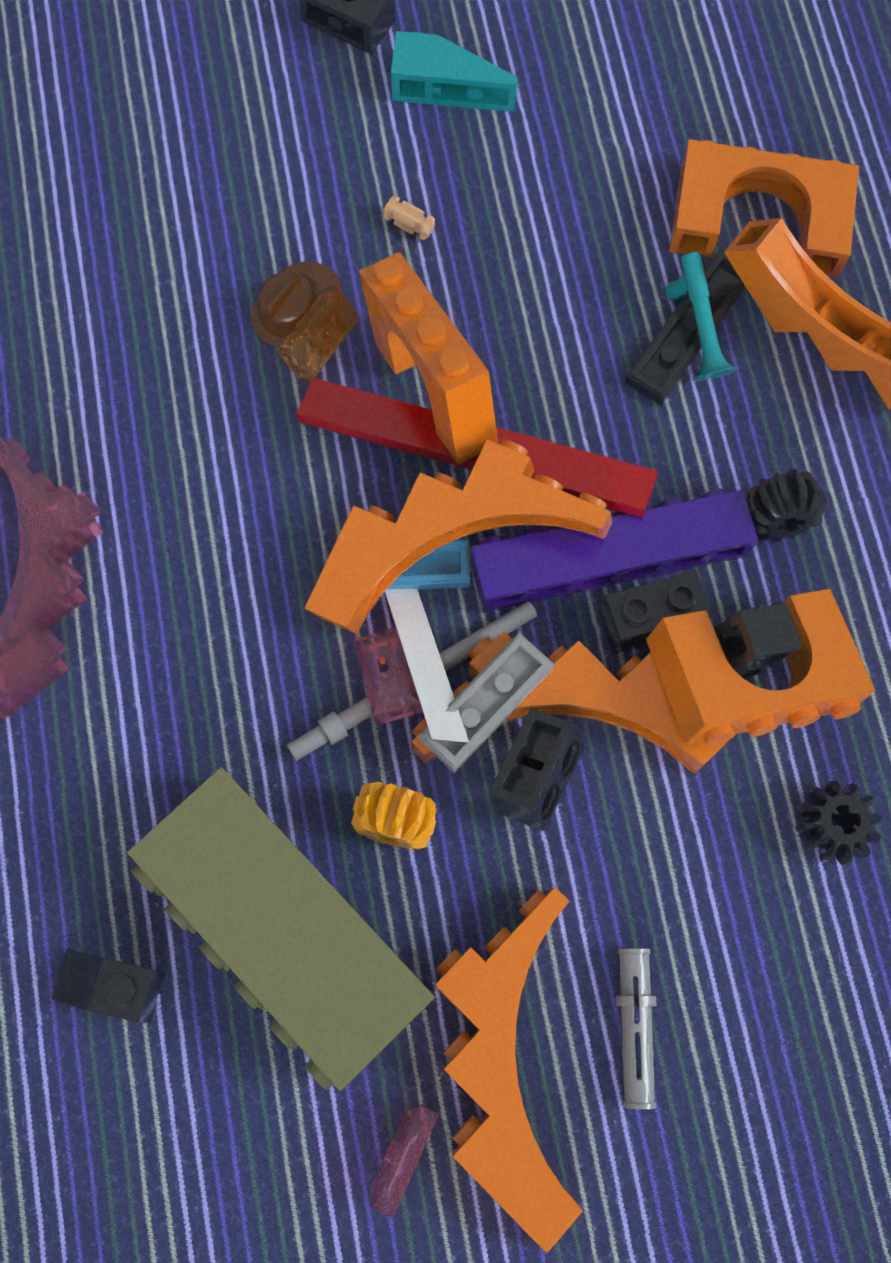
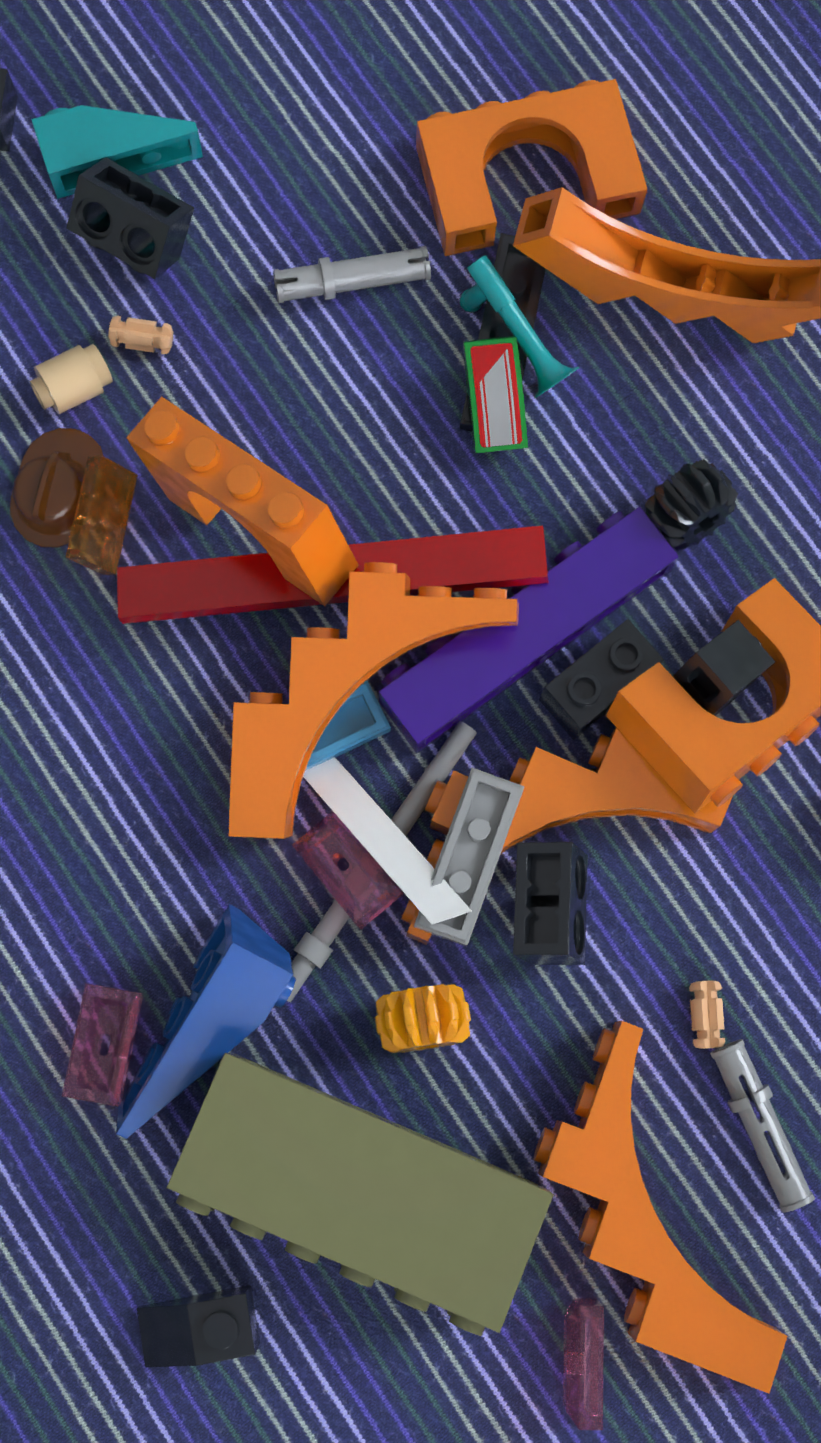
camera: 25 degrees left, 5 degrees up
none -> tan brick [29,344,113,414]
none -> clear pink piece [62,983,144,1107]
none -> black brick [66,157,194,279]
none -> blue wedge [116,904,296,1139]
none -> light grey pin [273,246,431,303]
none -> slope [463,336,528,453]
none -> light nougat piece [689,980,725,1049]

